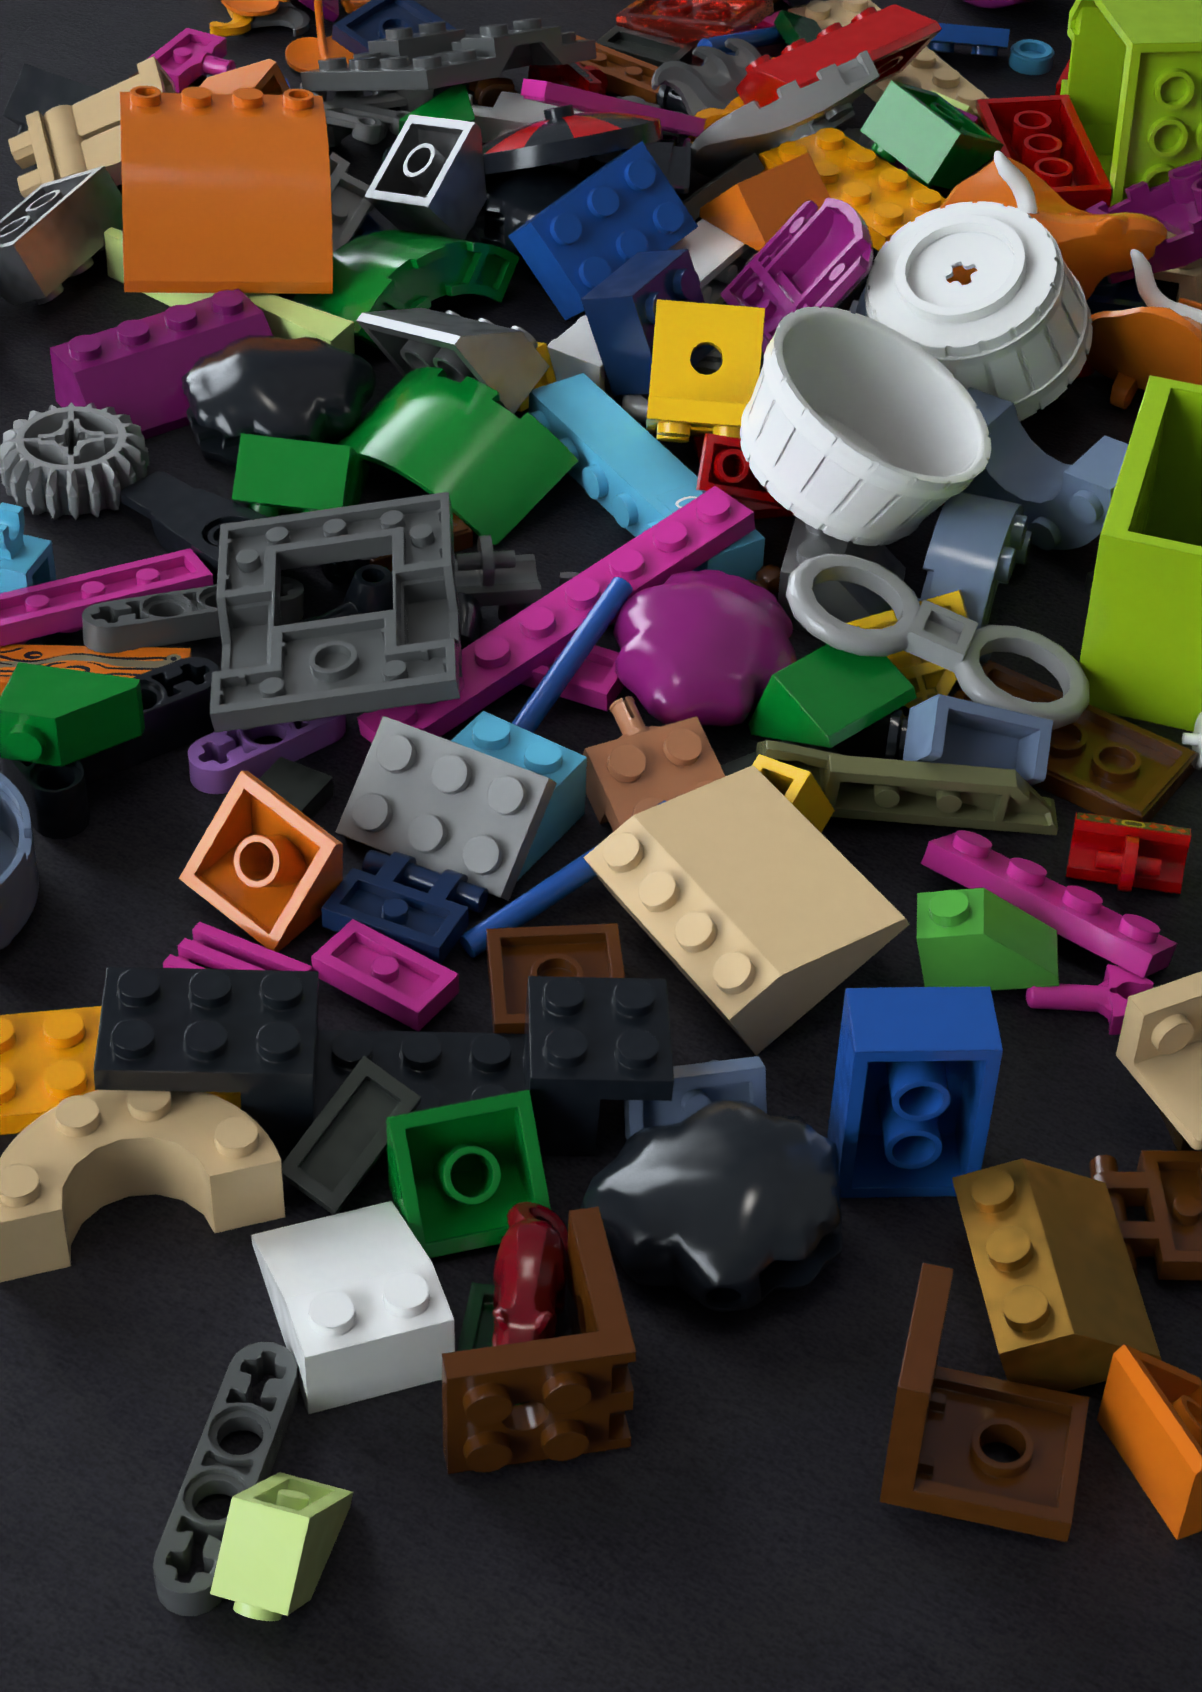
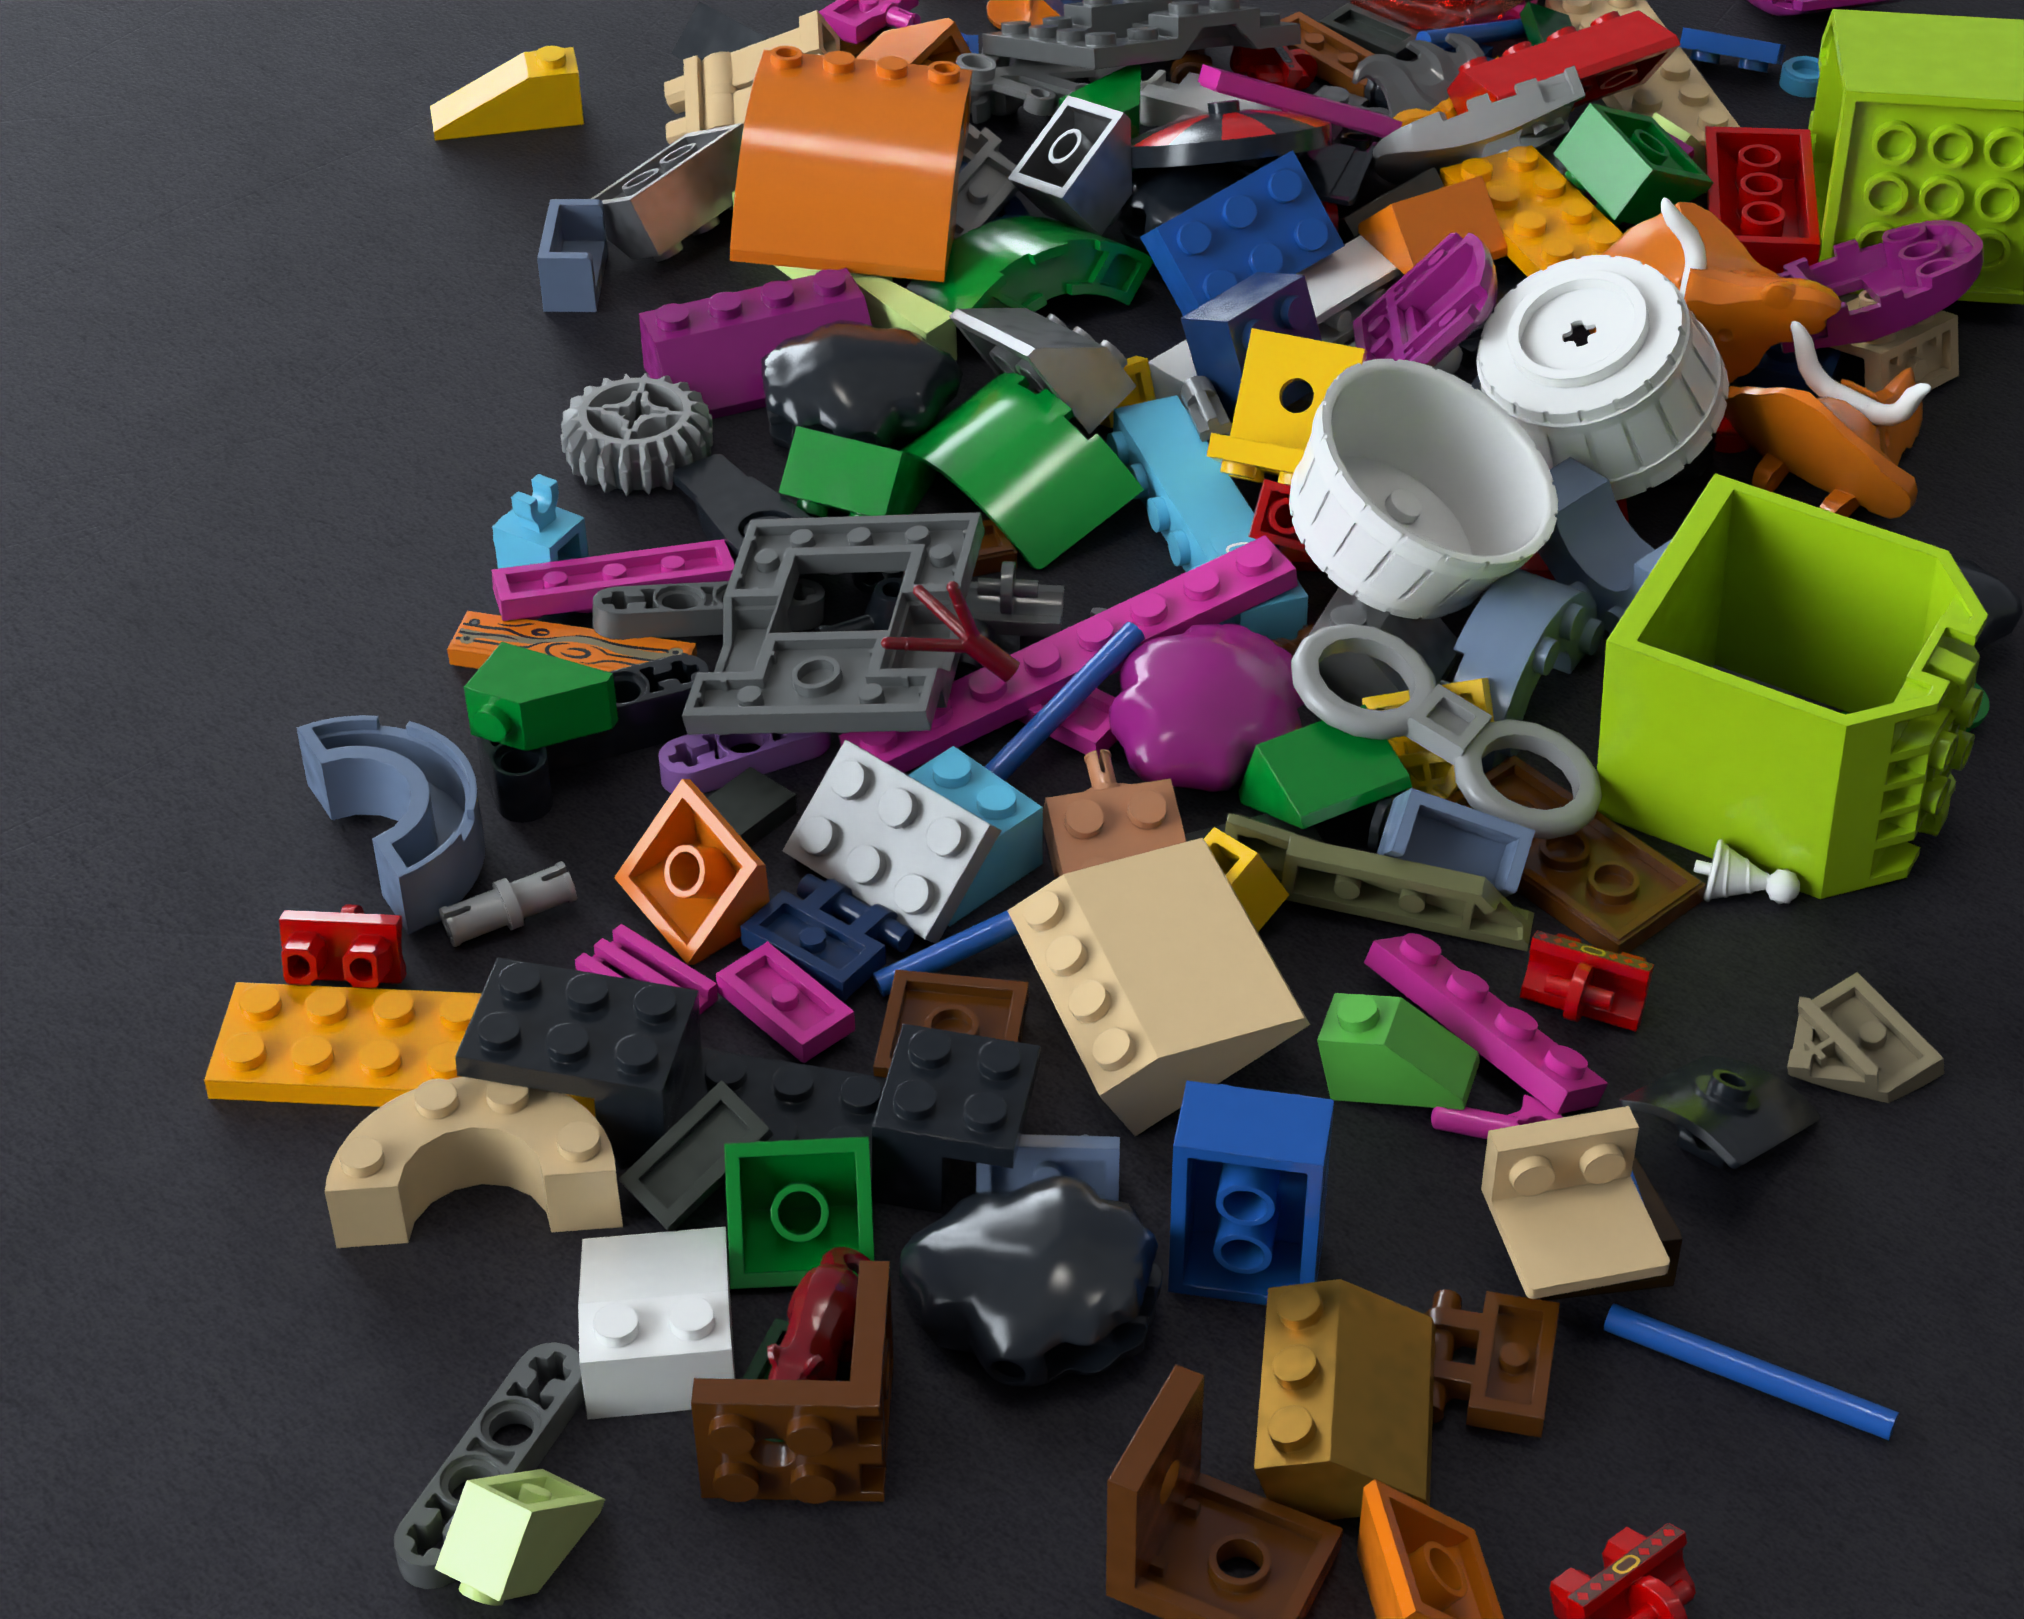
camera: 15 degrees right, 0 degrees up
none -> light grey pin [439,861,577,947]
none -> dark red plant [881,581,1020,682]
none -> dark grey piece [1180,376,1232,442]

